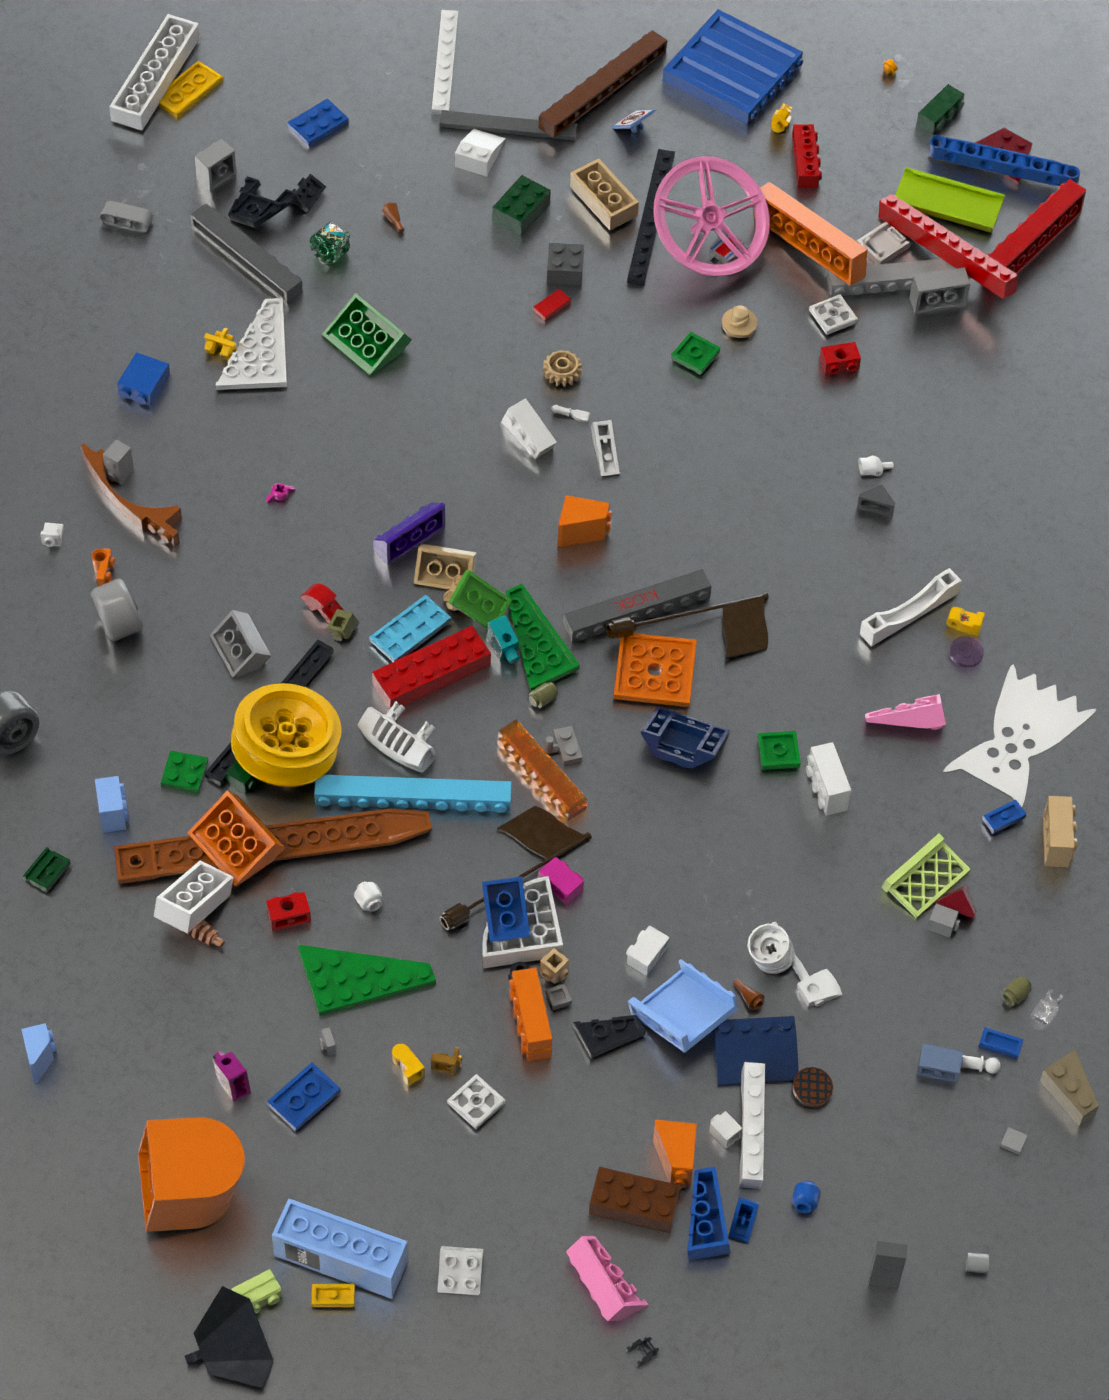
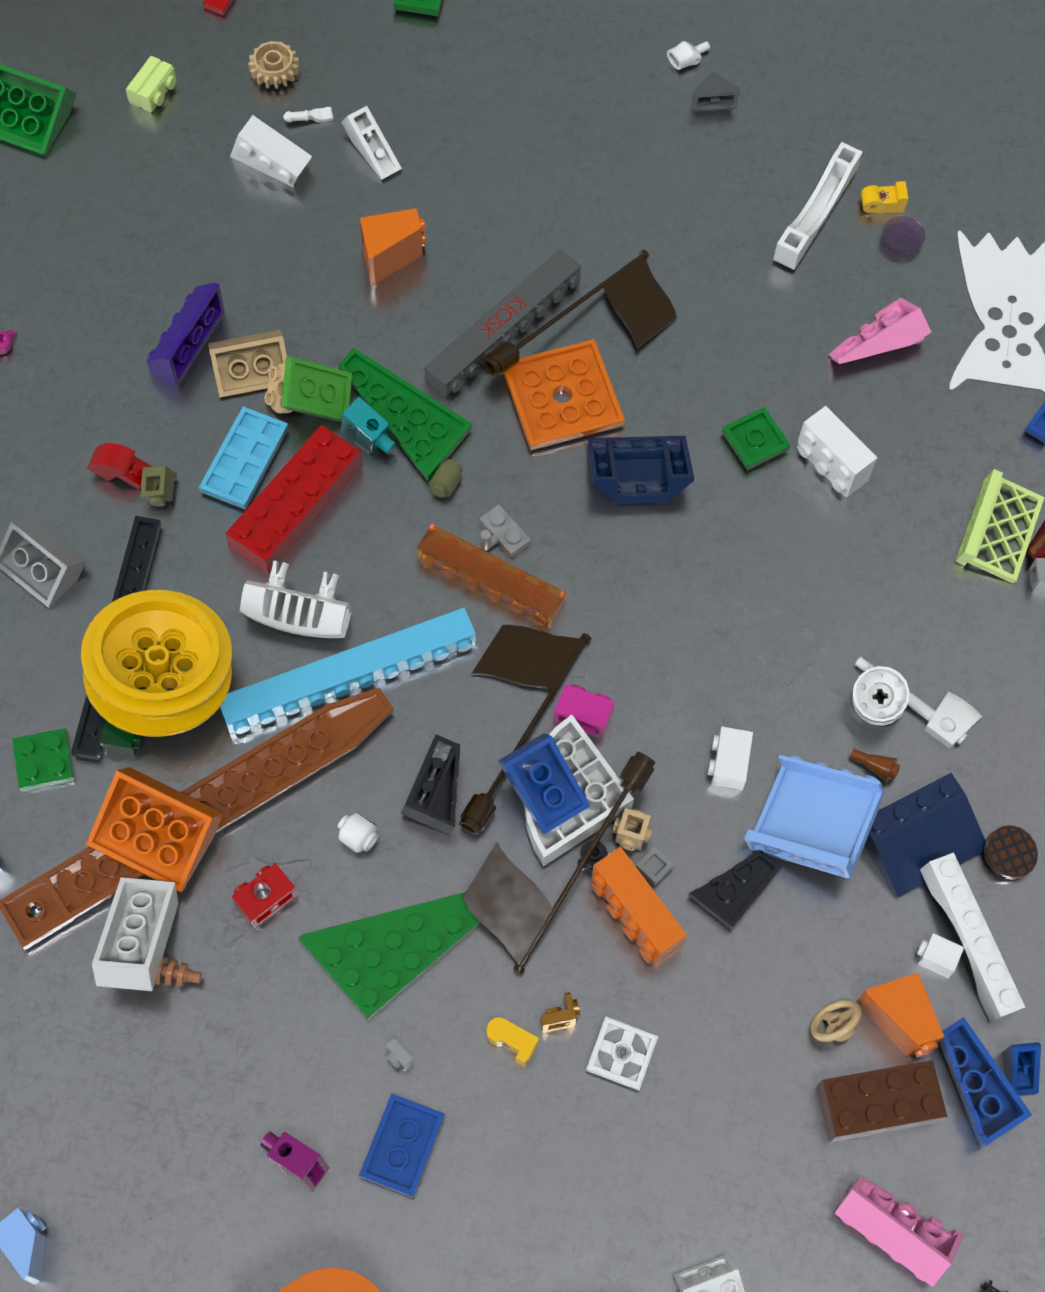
camera: 25 degrees left, 10 degrees up
none -> yellowish green brick [126,56,177,113]
none -> black wedge [401,734,460,835]
none -> dark brown flag [463,751,656,974]
none -> tan piece [810,999,862,1042]

